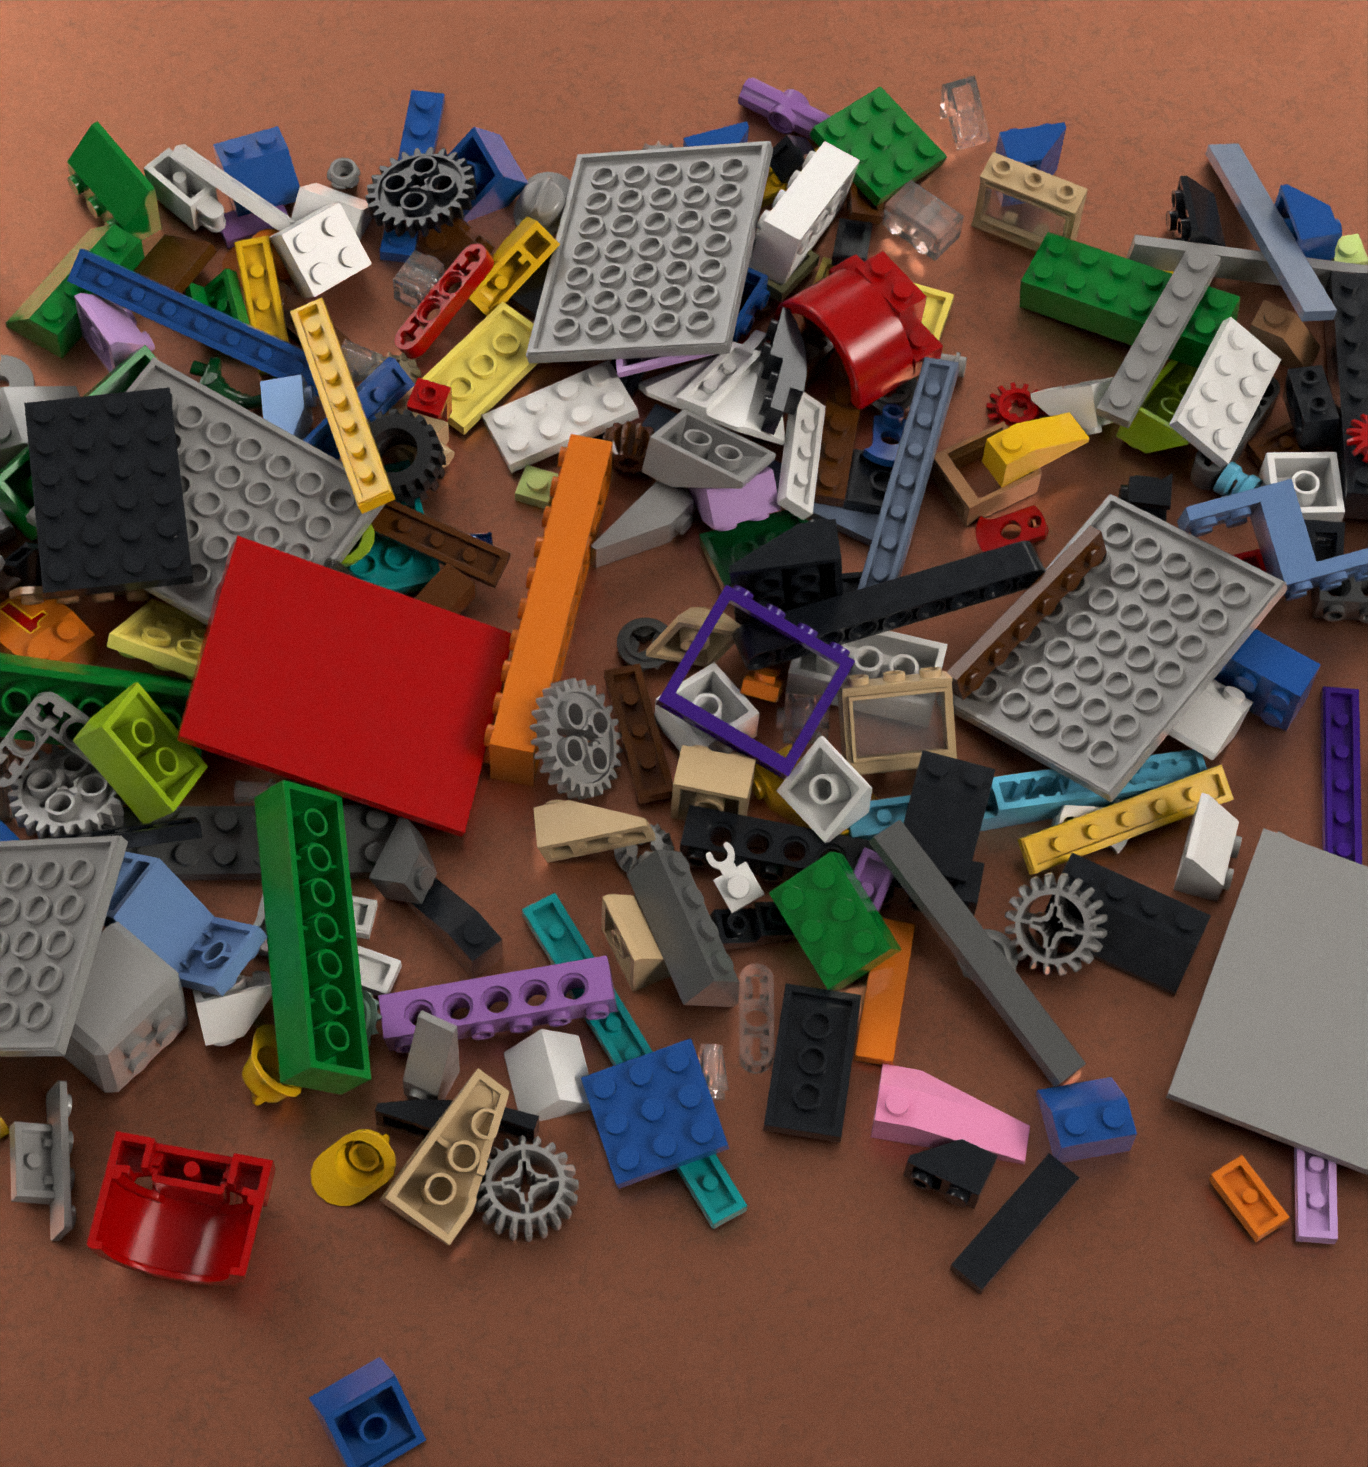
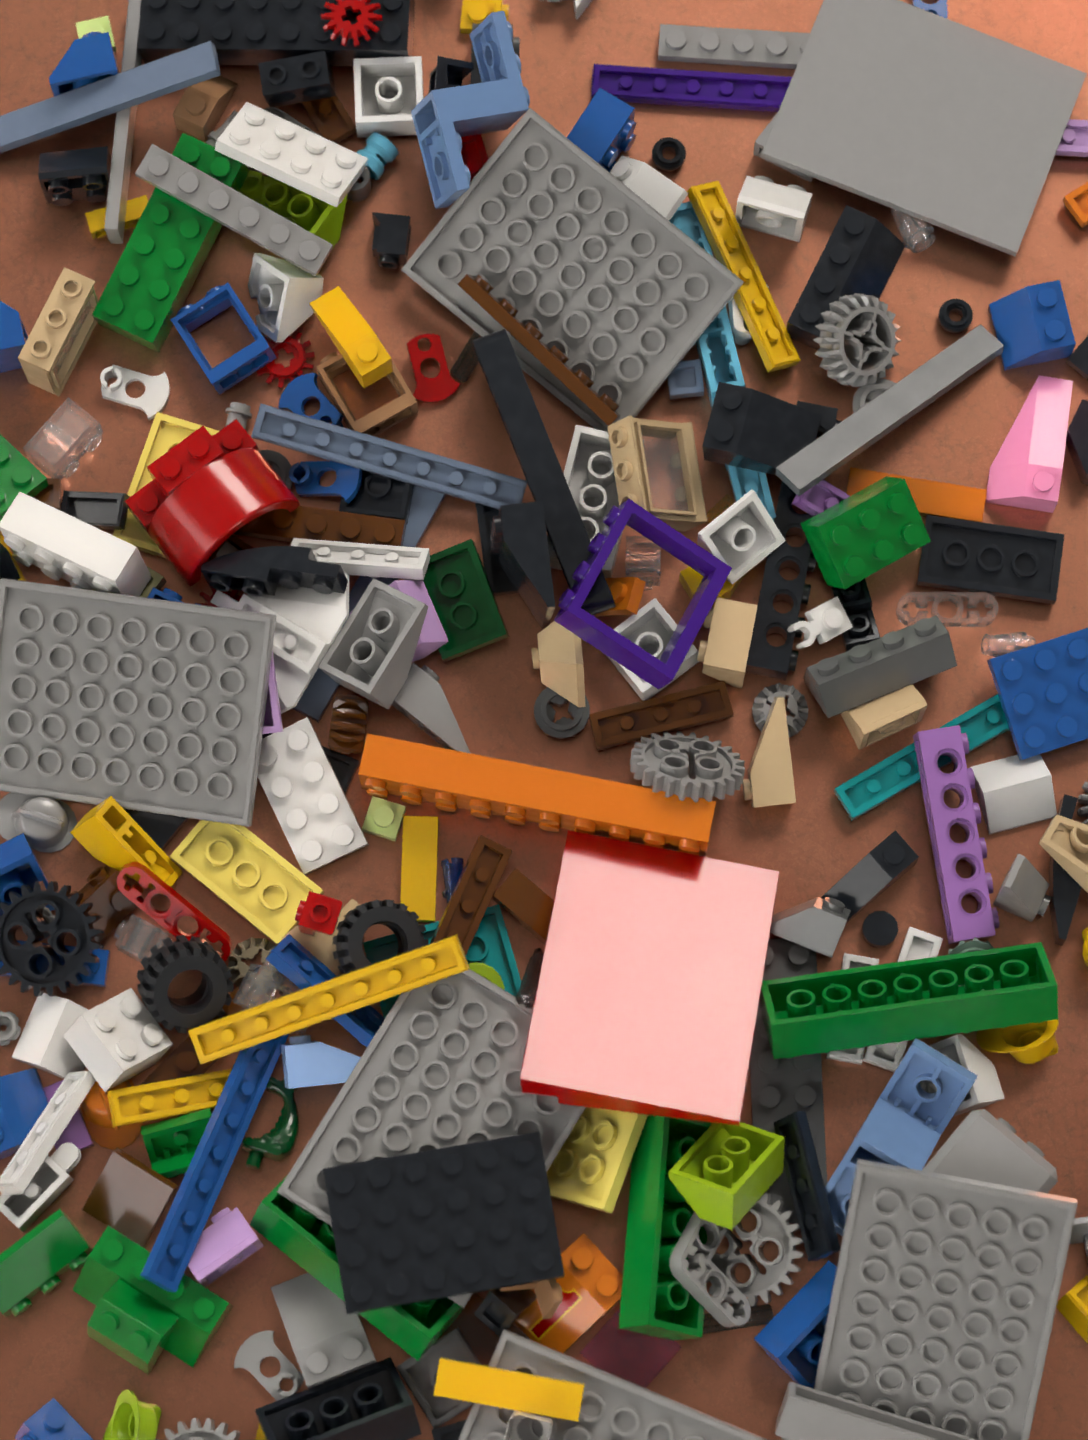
camera: 85 degrees left, 15 degrees up
none -> green slope [87,1279,179,1374]
none -> white piece [100,364,170,421]
none -> black tyre [137,935,234,1034]
none -> blue window [170,283,277,395]
none -> blue piece [278,373,344,427]
none -> yellow tile [400,816,439,923]
none -> black plate [652,137,686,171]
none -> sand blue plate [667,359,704,399]
none -> black tile [862,911,898,948]
none -> clear cone [891,209,936,253]
none -> black plate [938,299,973,333]

